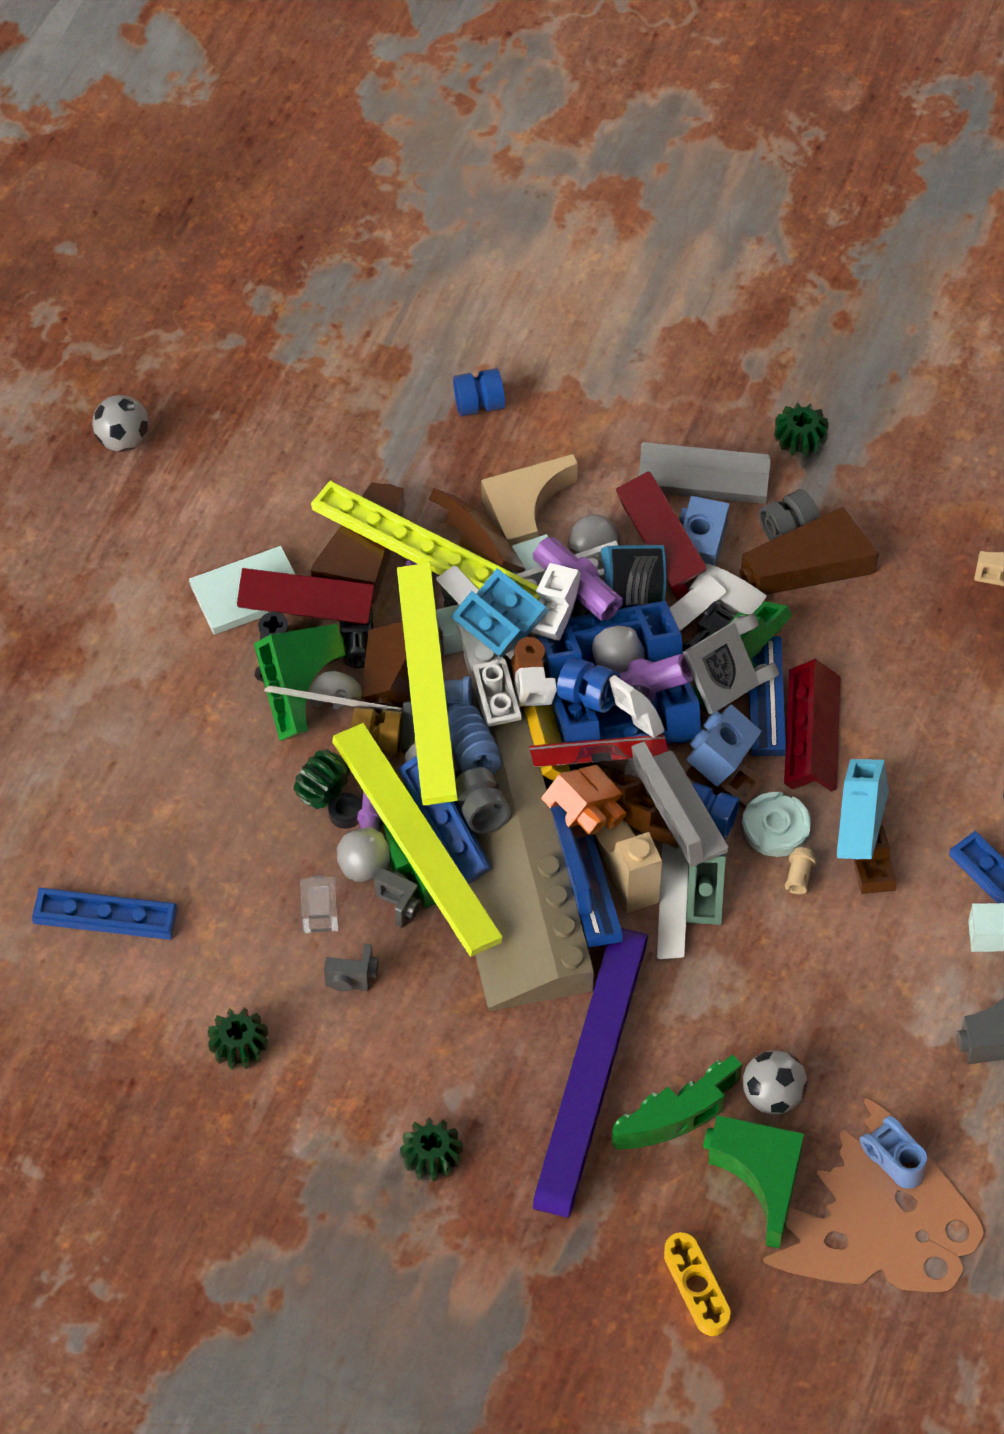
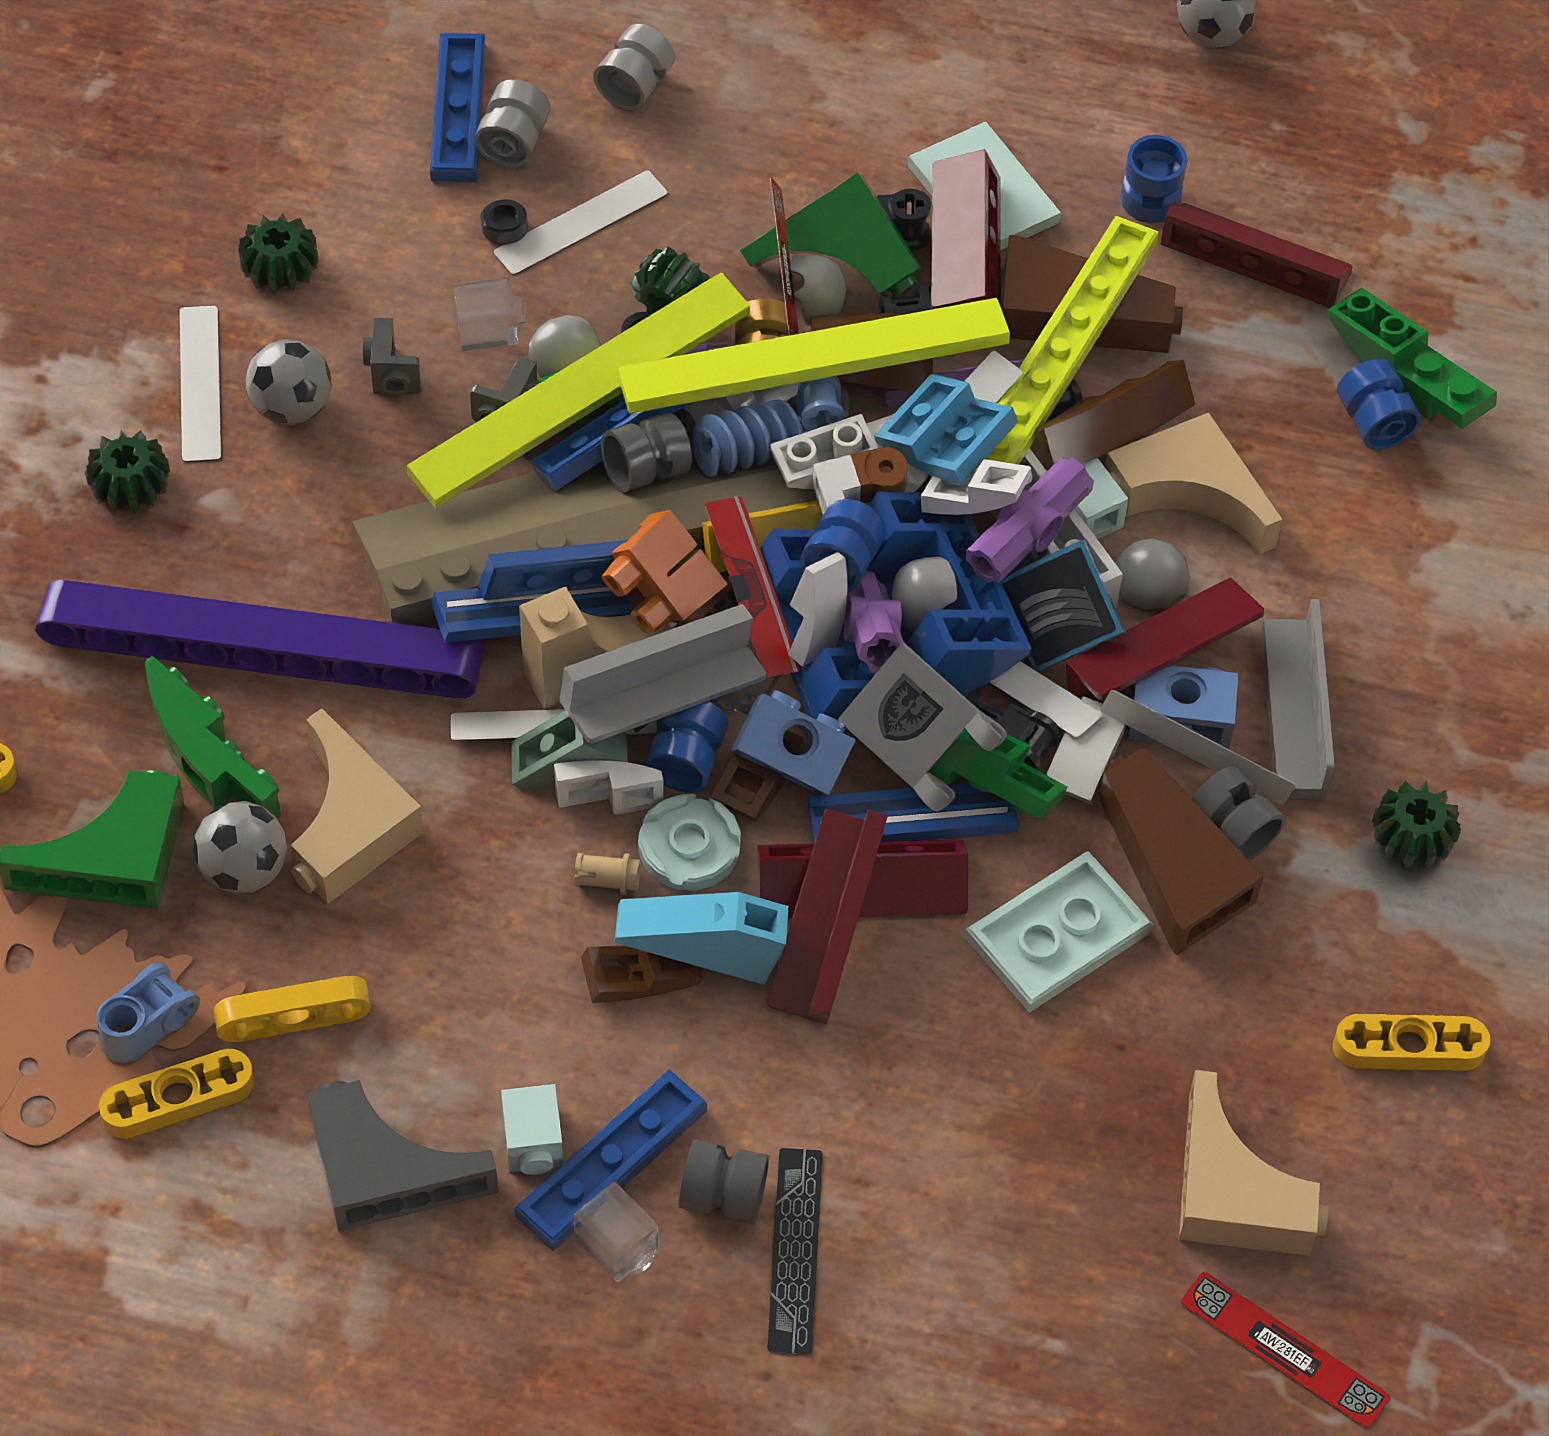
camera: 80 degrees right, 0 degrees up
none -> yellow beam [99,1049,254,1139]
none -> white sticker [180,306,221,461]
none -> yellow beam [213,976,371,1042]
none -> light grey piece [245,339,332,426]
none -> tan arch [291,708,424,904]
none -> light grey wheel [474,80,551,168]
none -> black tile [480,199,528,244]
none -> white sticker [494,171,668,274]
none -> white slope [554,760,663,816]
none -> light grey wheel [593,24,675,110]
none -> dark red panel [768,809,888,1024]
none -> light aqua tile [965,851,1153,1013]
none -> white sticker [1100,690,1296,805]
none -> blue wheel [1121,135,1188,223]
none -> dark red panel [1160,202,1353,308]
none -> green slope [1327,287,1497,429]
none -> yellow beam [1333,1014,1490,1071]

